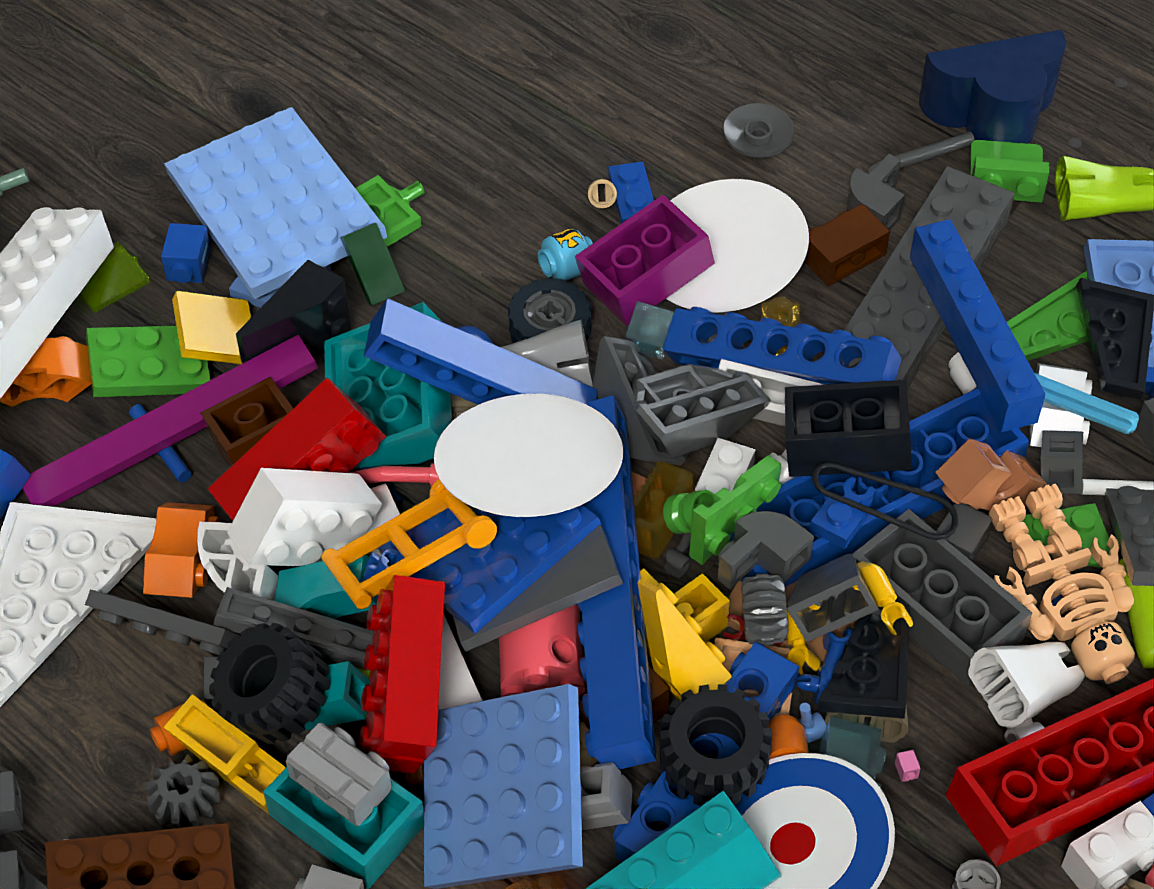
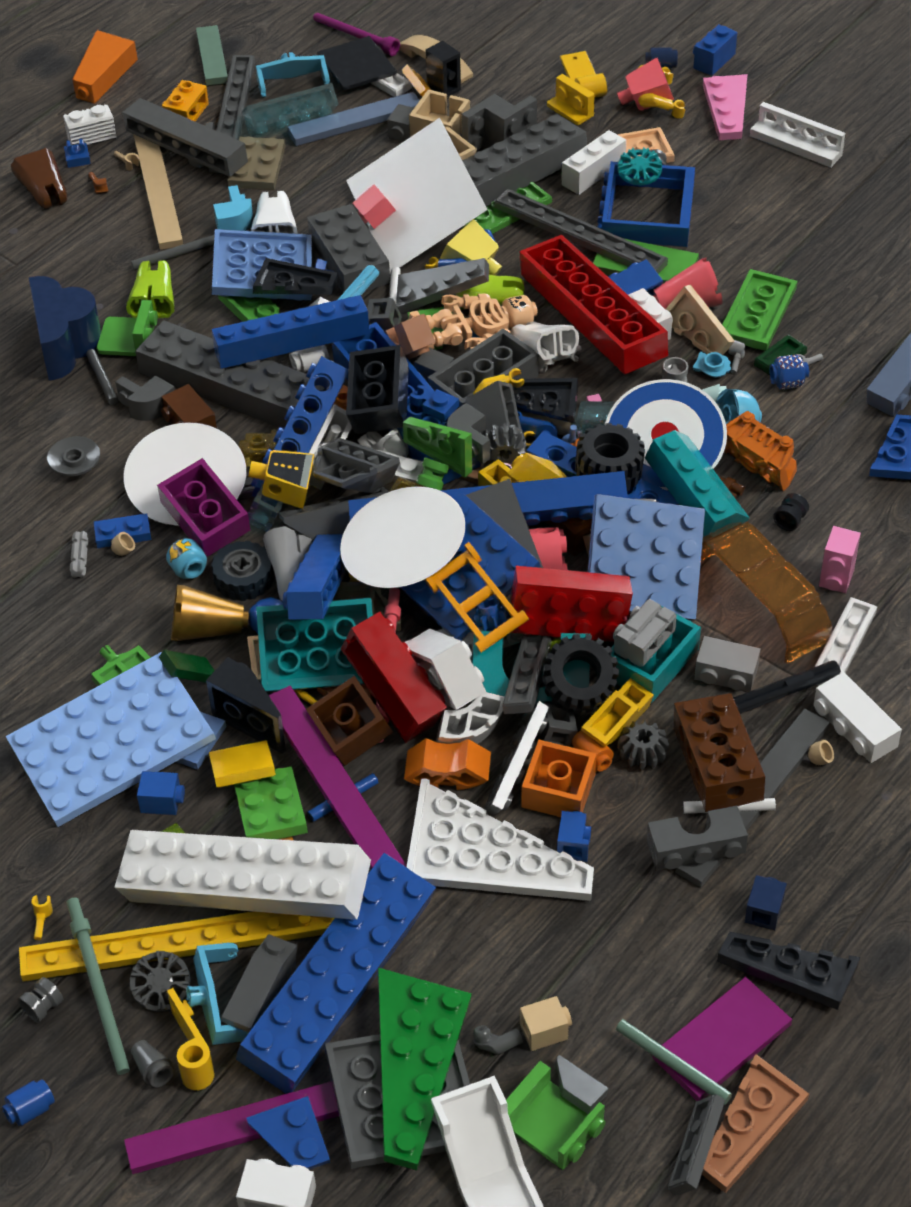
camera: 90 degrees left, 5 degrees down
black piece [812,462,958,540] -> none
none -> yellow hand [32,895,53,940]
none -> light grey axle [70,531,88,578]
none -> pearl gold cone [171,585,249,641]
none -> torso [248,450,314,509]
none -> orange brick [521,740,597,817]
none -> blue brick [557,811,591,862]

